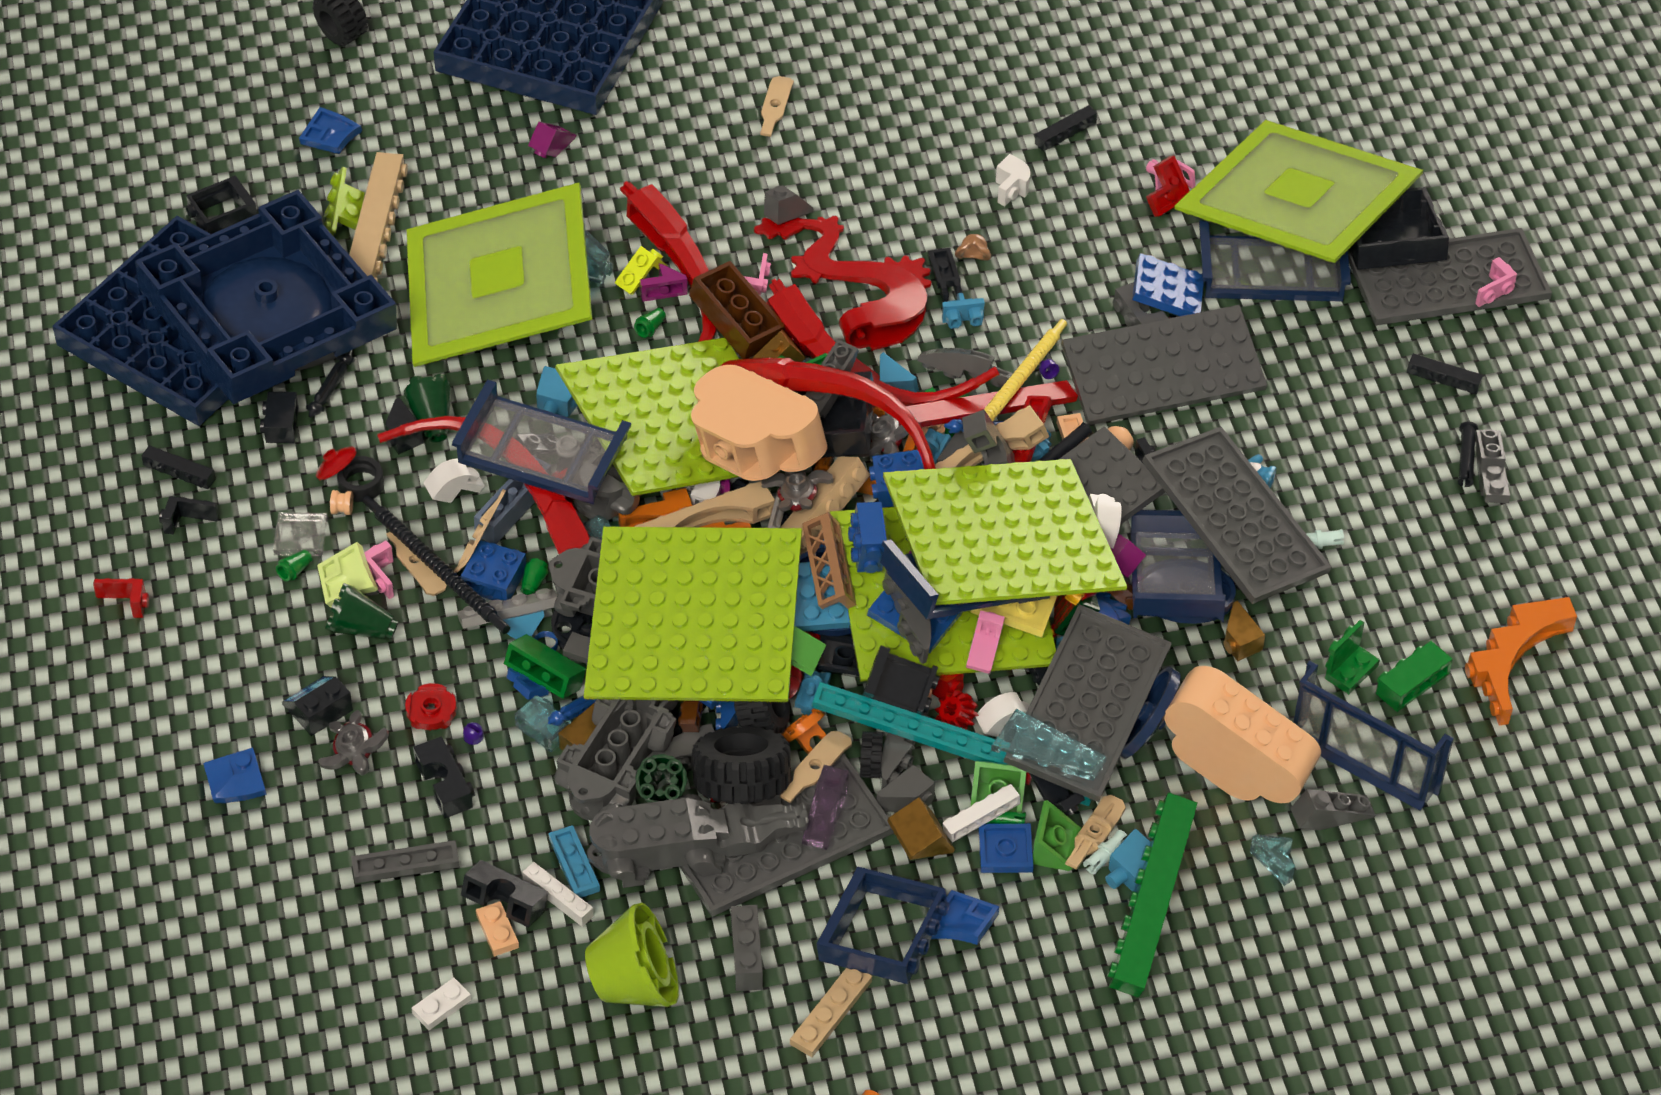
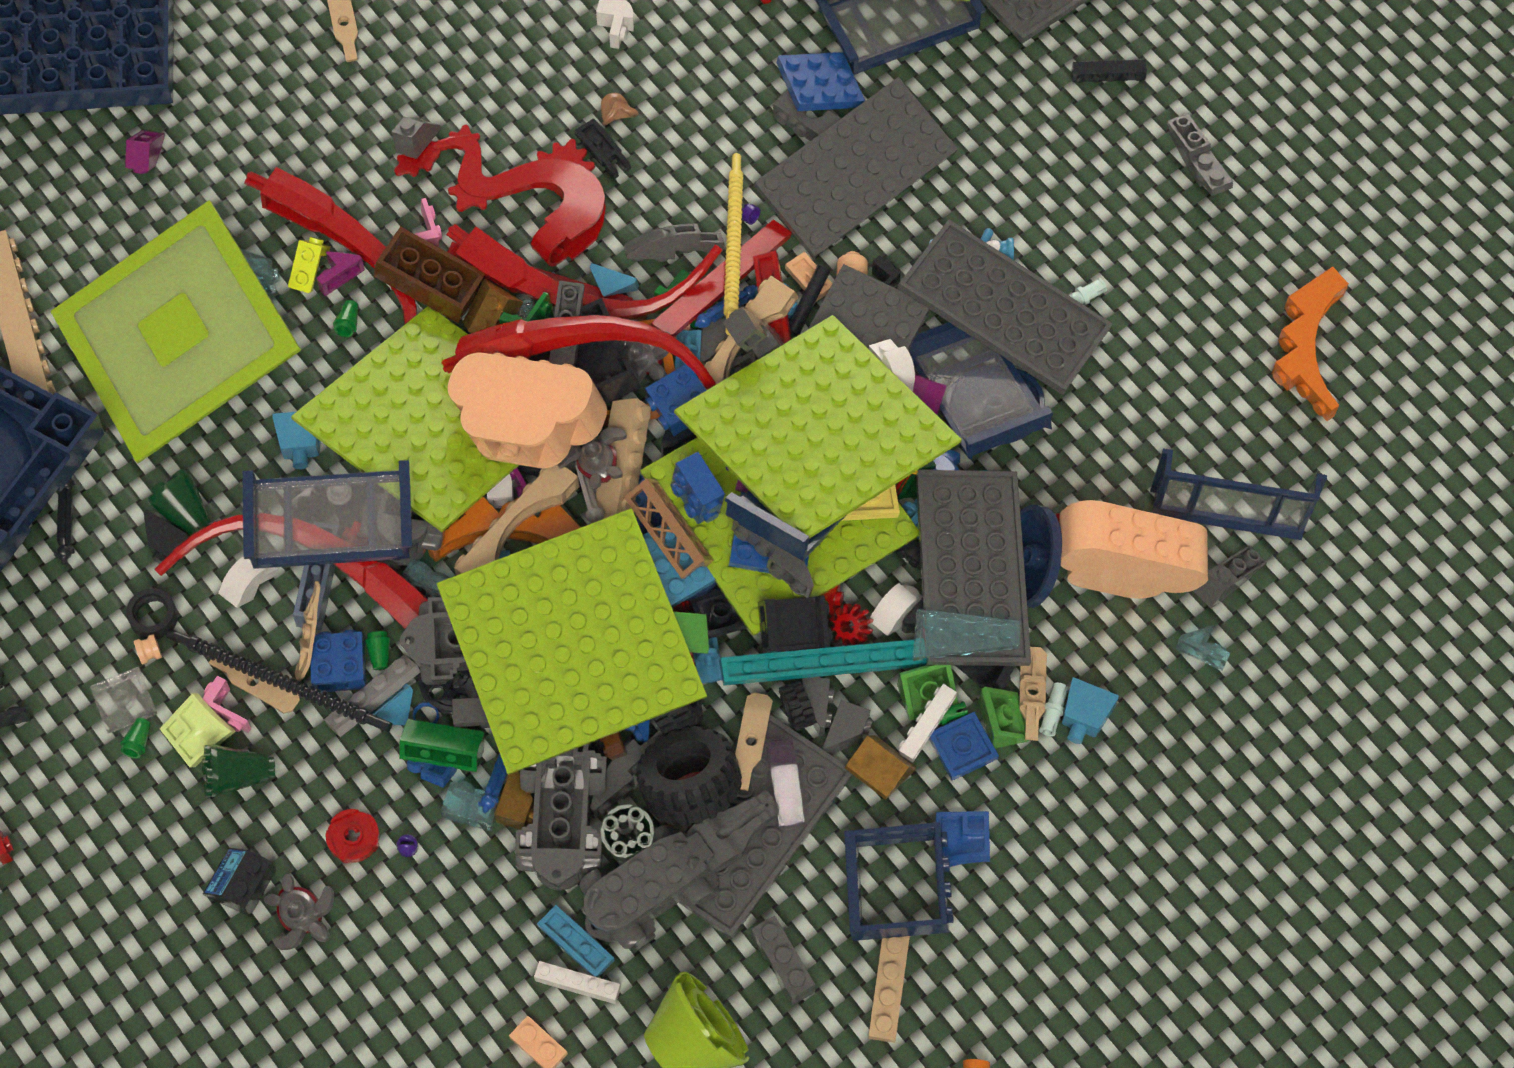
camera: 25 degrees left, 15 degrees up
blue plate [203,747,267,803] -> none
black brick [260,392,299,443] -> none
red dish [316,446,357,480] -> none
dark grey plate [351,840,460,883] -> none
black arch [413,736,475,819] -> none
black arch [461,860,548,928] -> none
orange tile [781,708,826,754] -> none
dark azure hips [942,293,985,329] -> none
bright pink bracket [966,610,1005,674] -> none
green brick [1107,792,1198,998] -> none
pearl gold slope [1224,601,1265,662] -> none
green bracket [1325,620,1380,695] -> none
green brick [1376,641,1453,712] -> none
black pin [1458,421,1478,487] -> none

